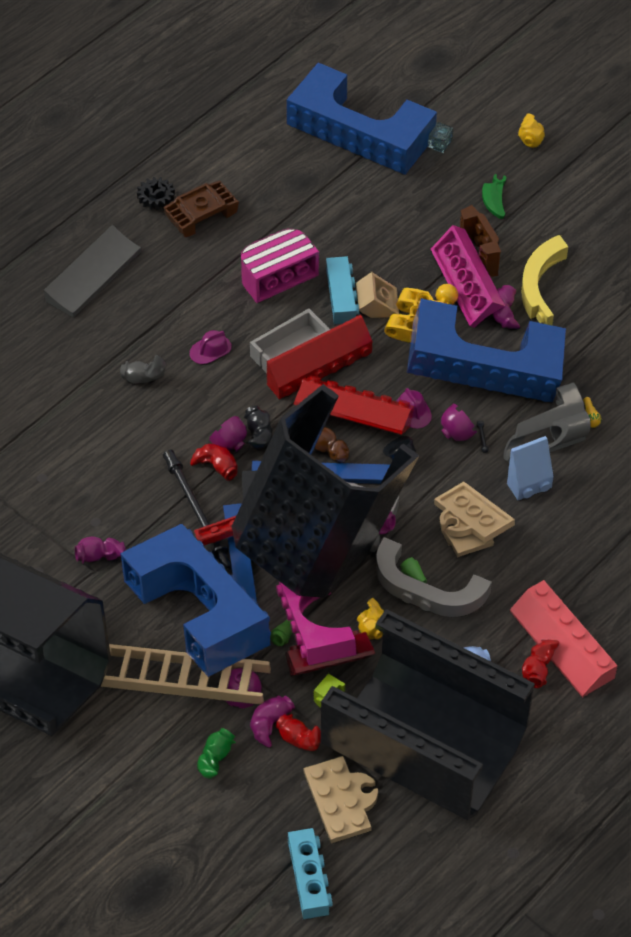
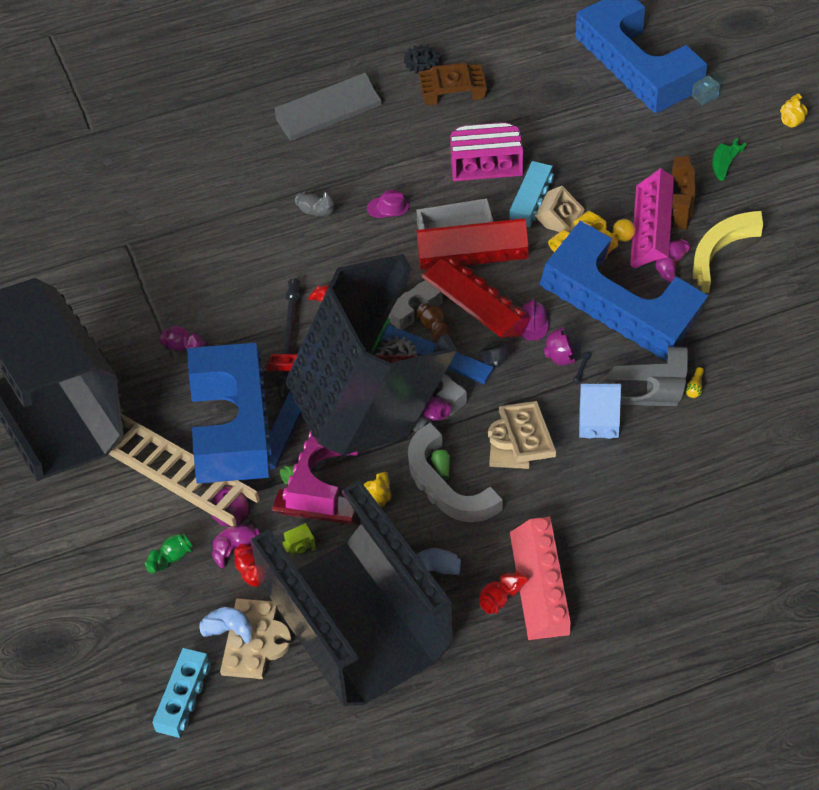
camera: 30 degrees right, 0 degrees up
none -> light blue animal [200,607,252,643]

